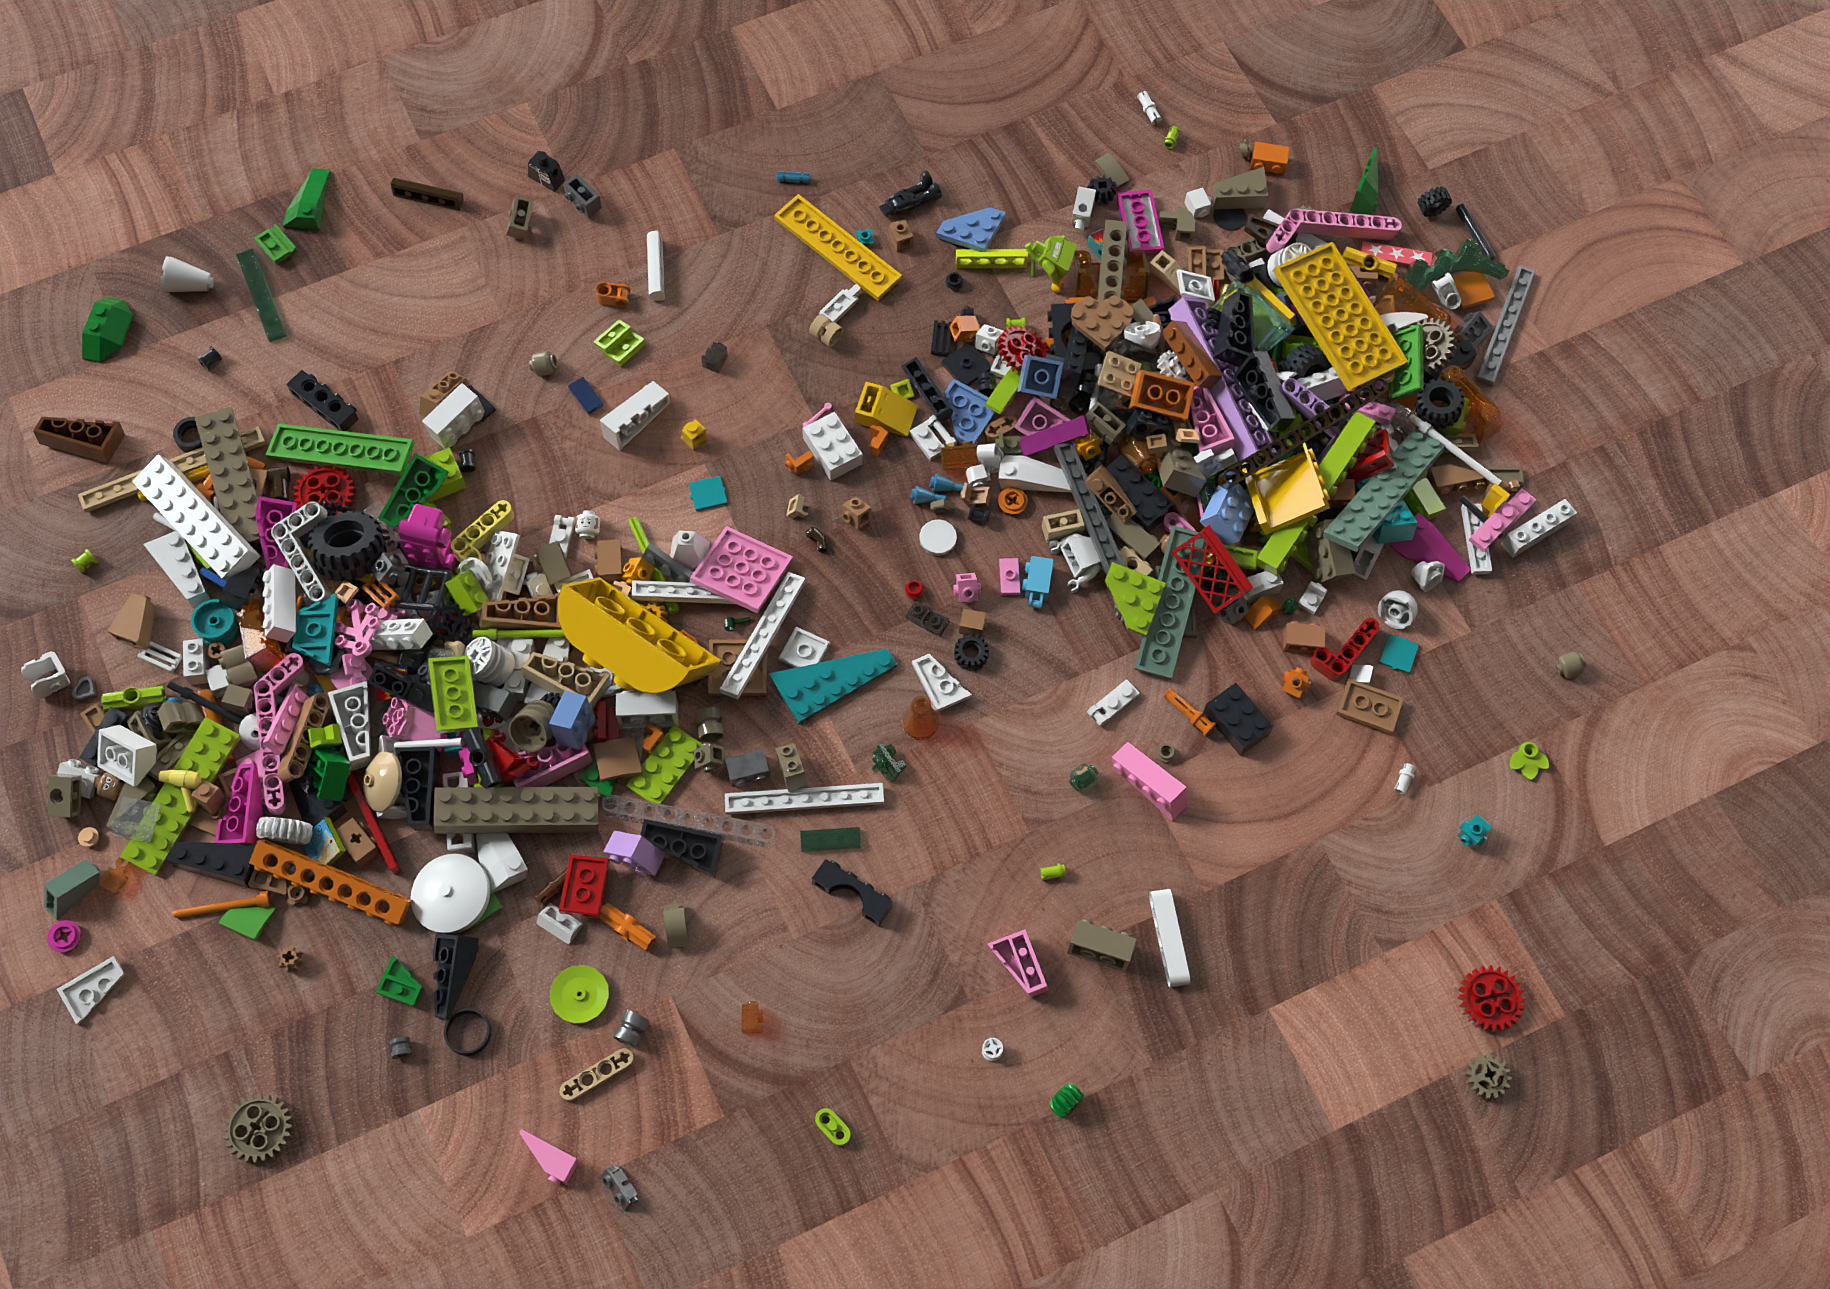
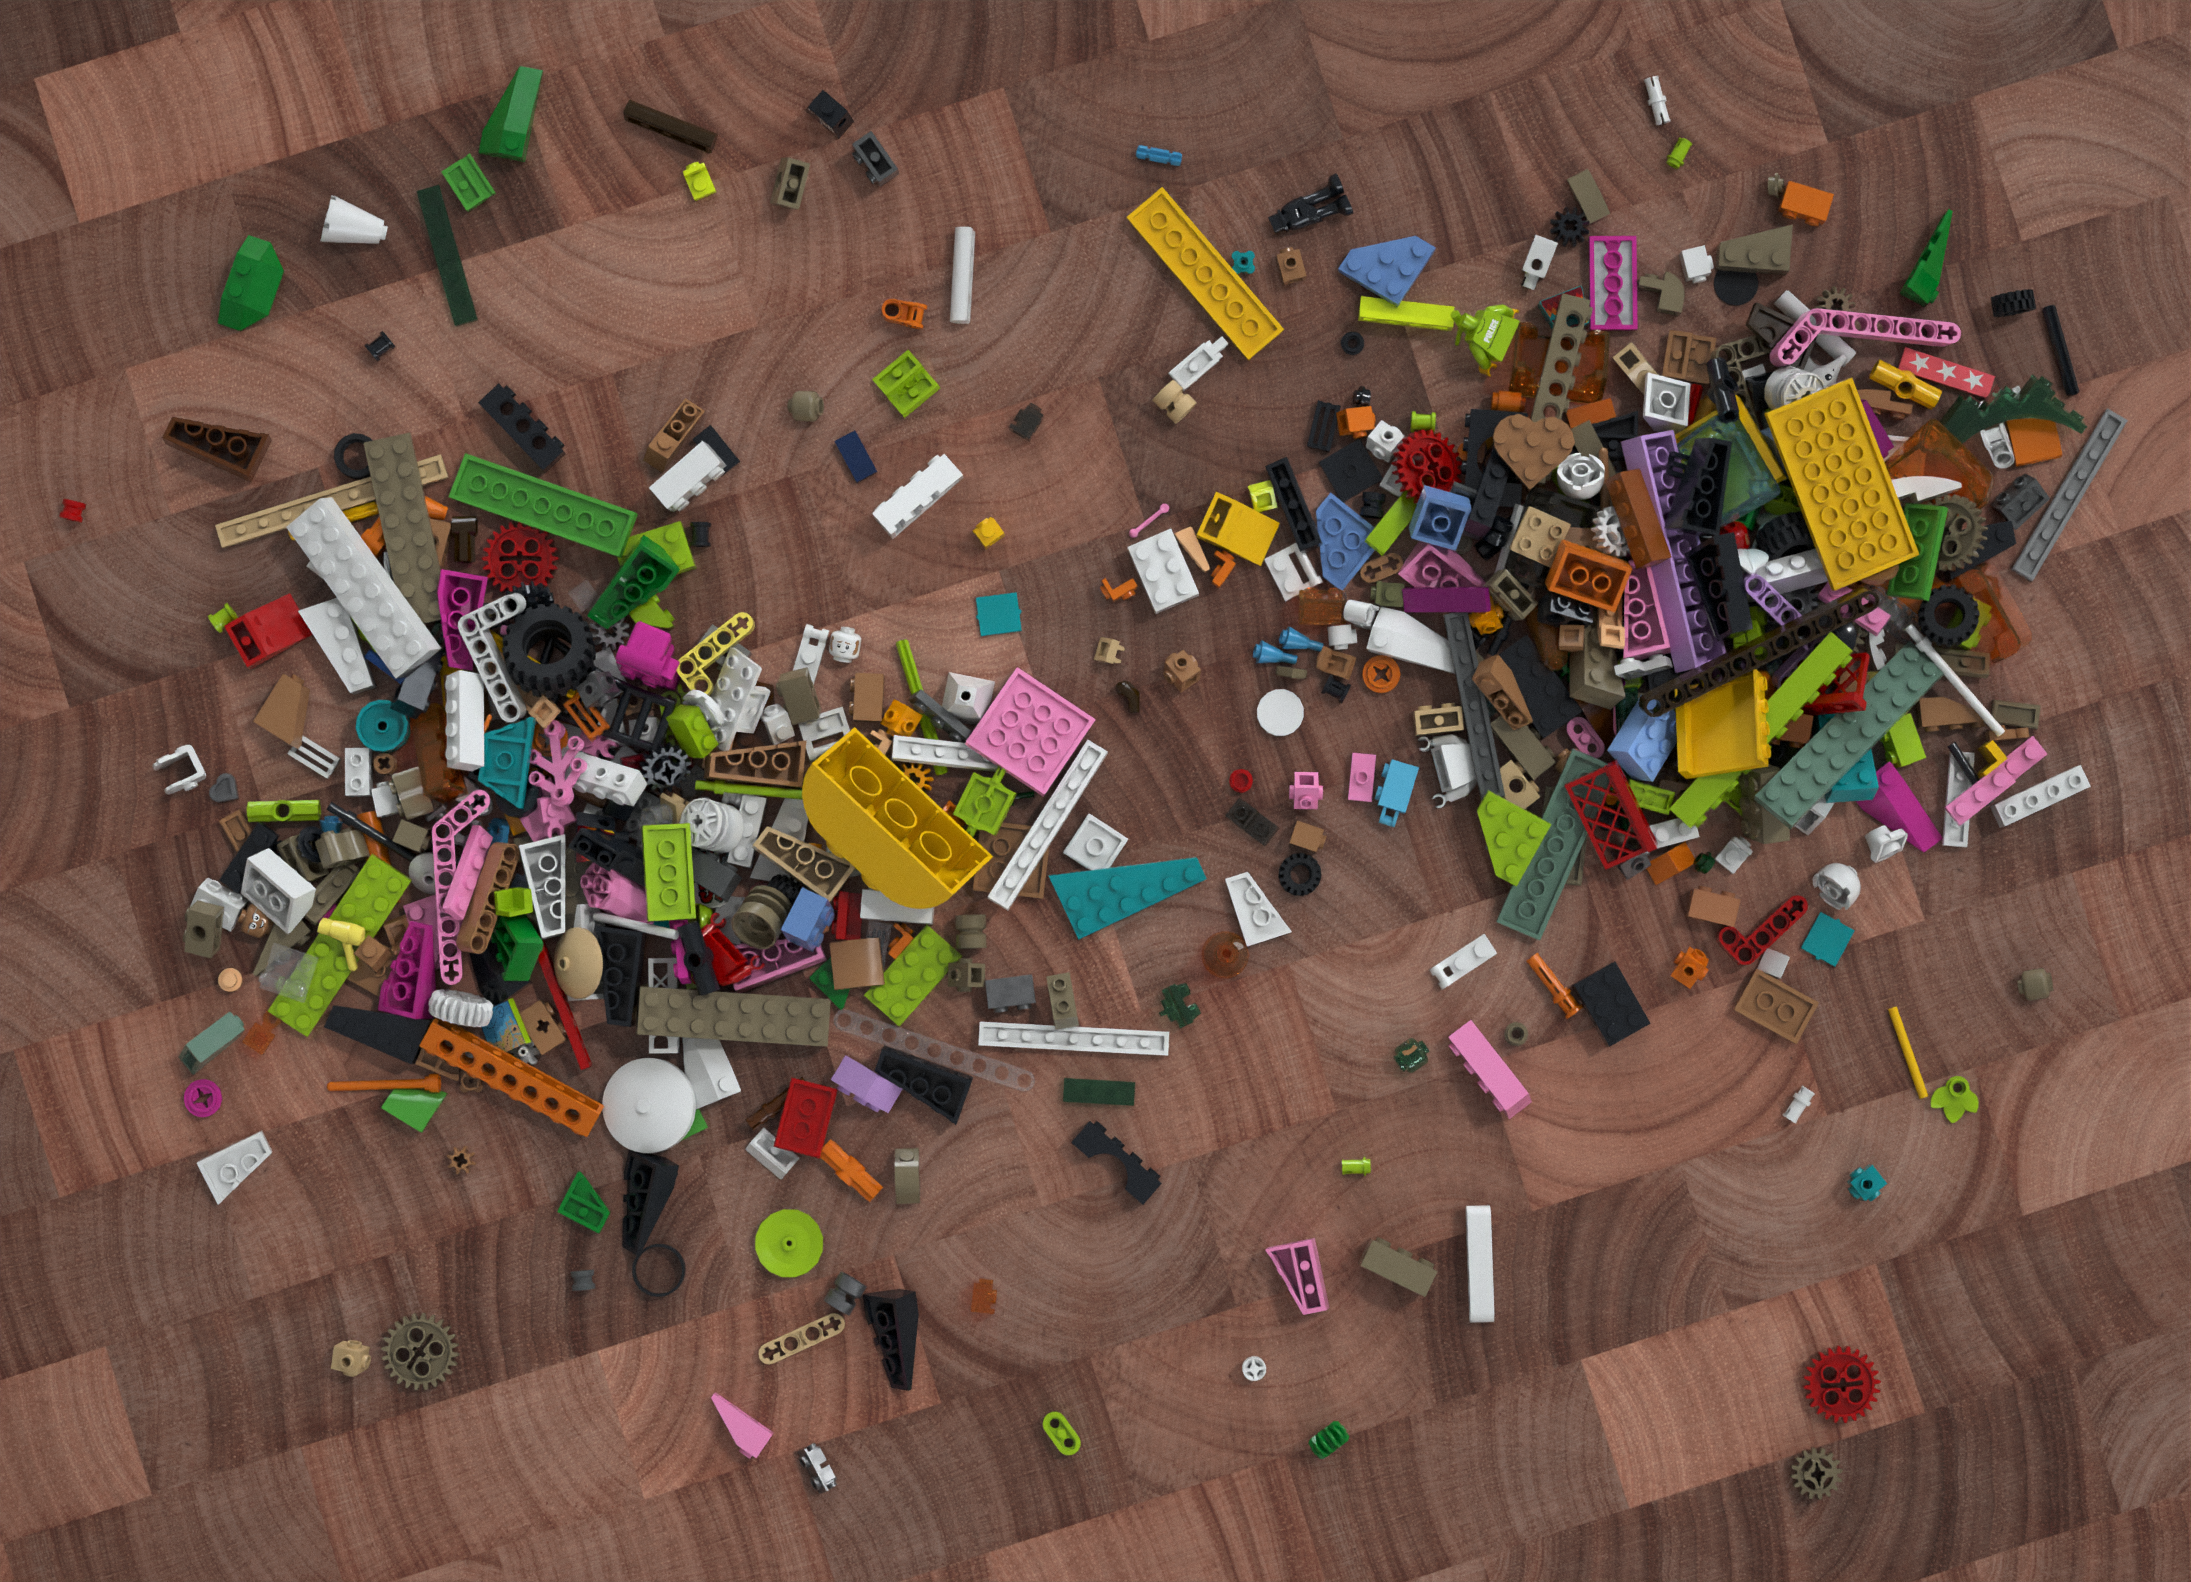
camera: 10 degrees right, 20 degrees up
none -> red slope [224,593,313,669]
none -> tan brick [331,1340,371,1377]
none -> white plant [510,1038,540,1065]
none -> neon yellow bracket [683,162,716,201]
none -> black wedge [862,1289,919,1391]
none -> lime plate [953,766,1017,837]
none -> light nougat slope [1174,526,1210,573]
none -> yellow bar [1888,1006,1928,1099]

